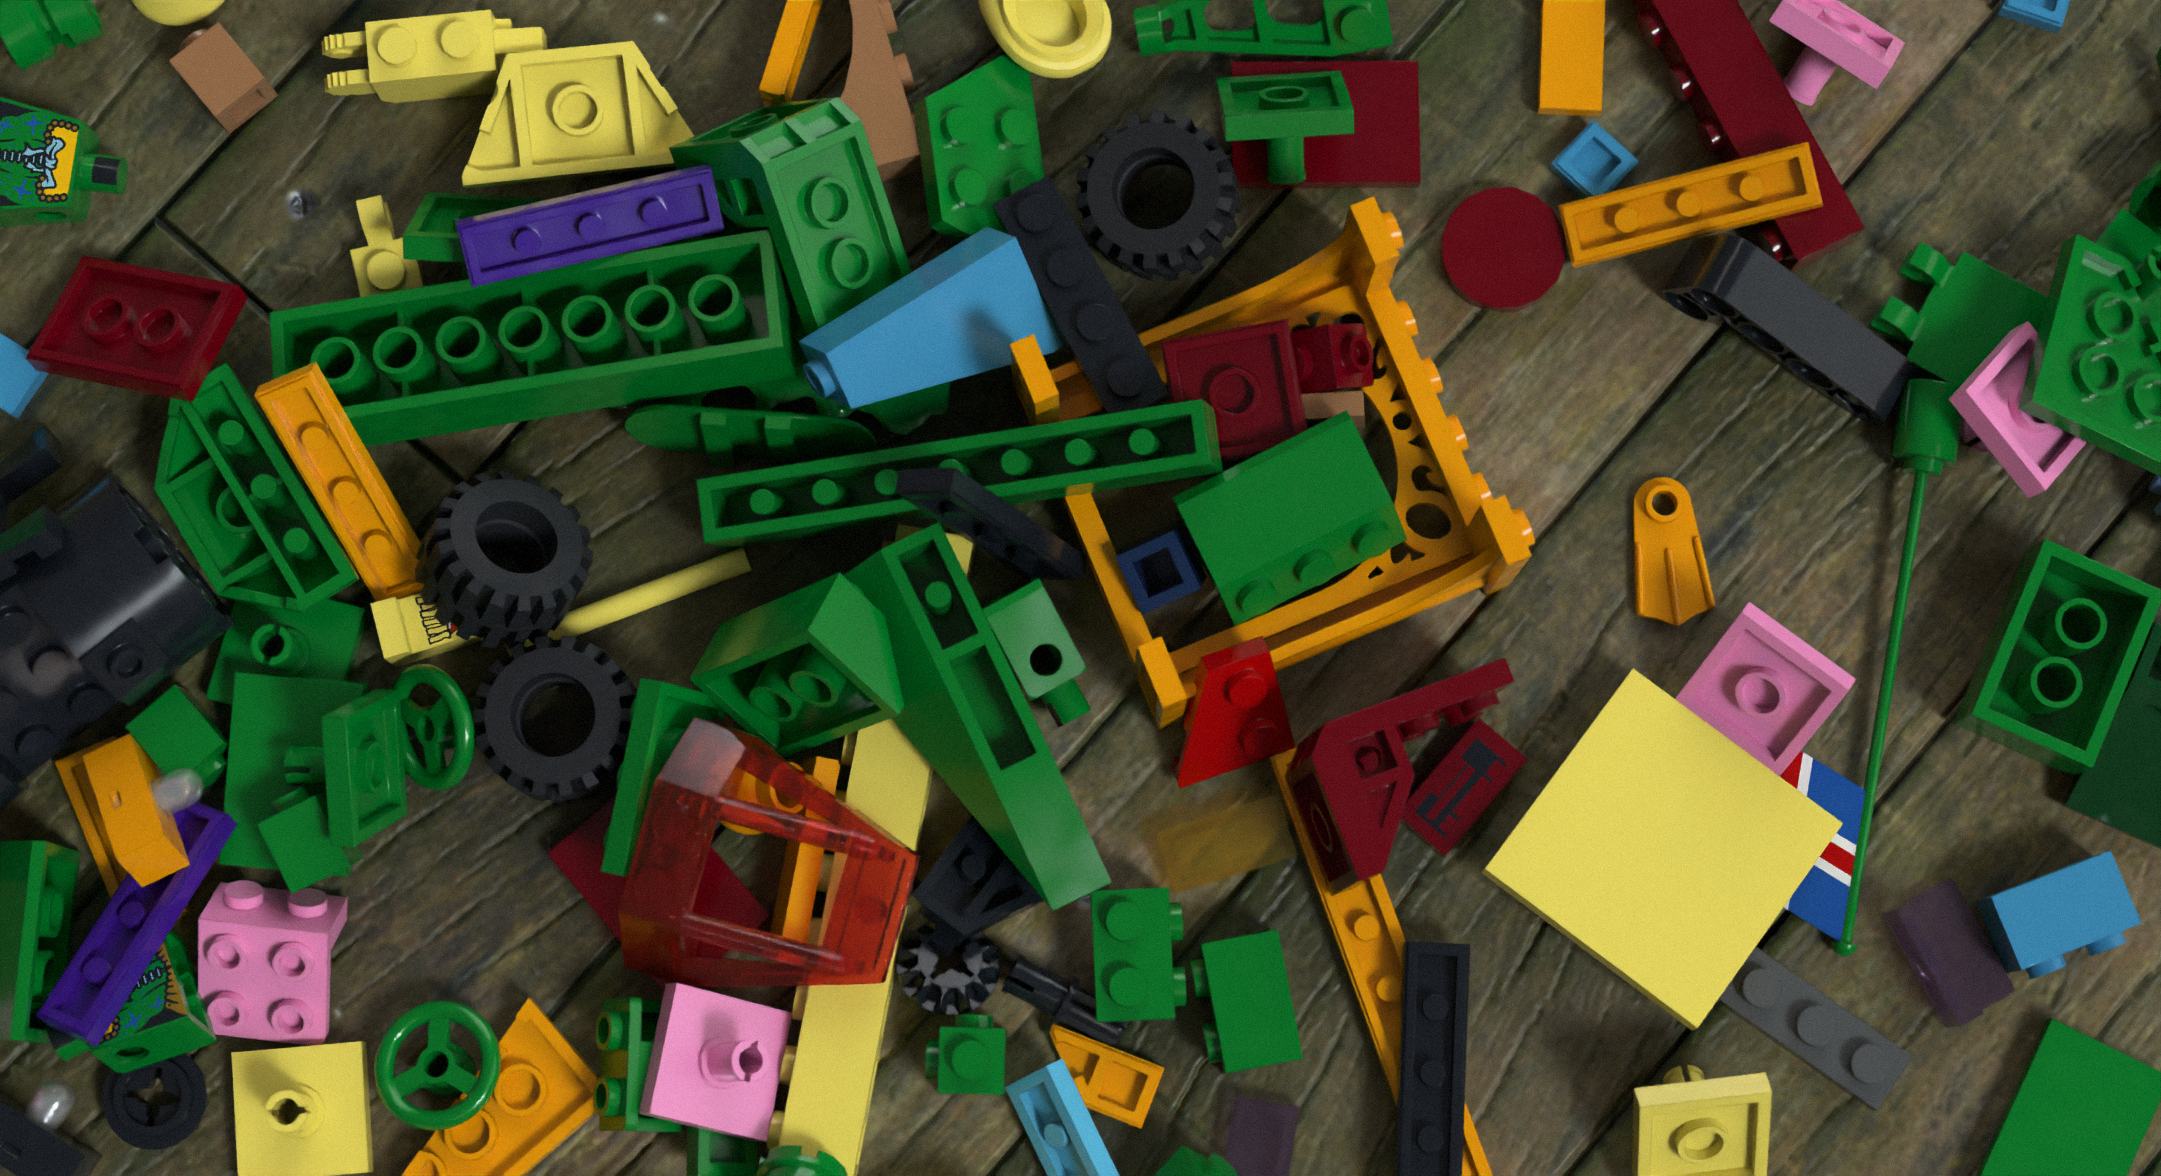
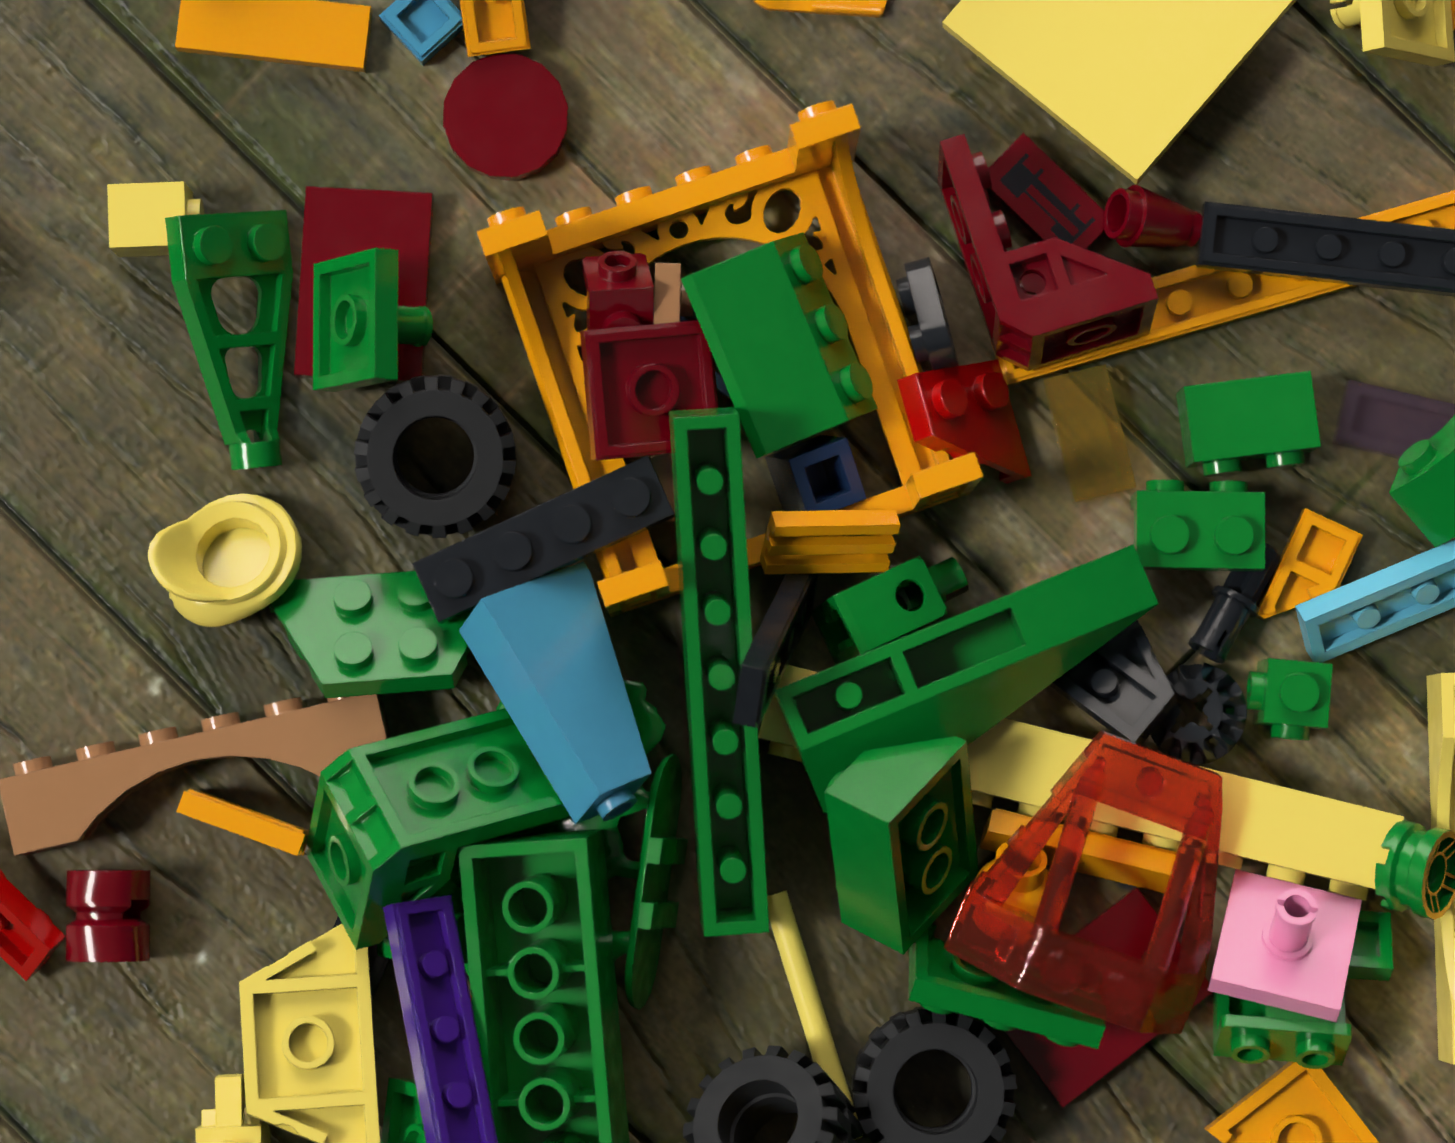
camera: 90 degrees left, 5 degrees up
none -> light orange tile [760,509,901,574]
none -> black plate [896,257,959,370]
none -> dark red cone [1103,185,1202,248]

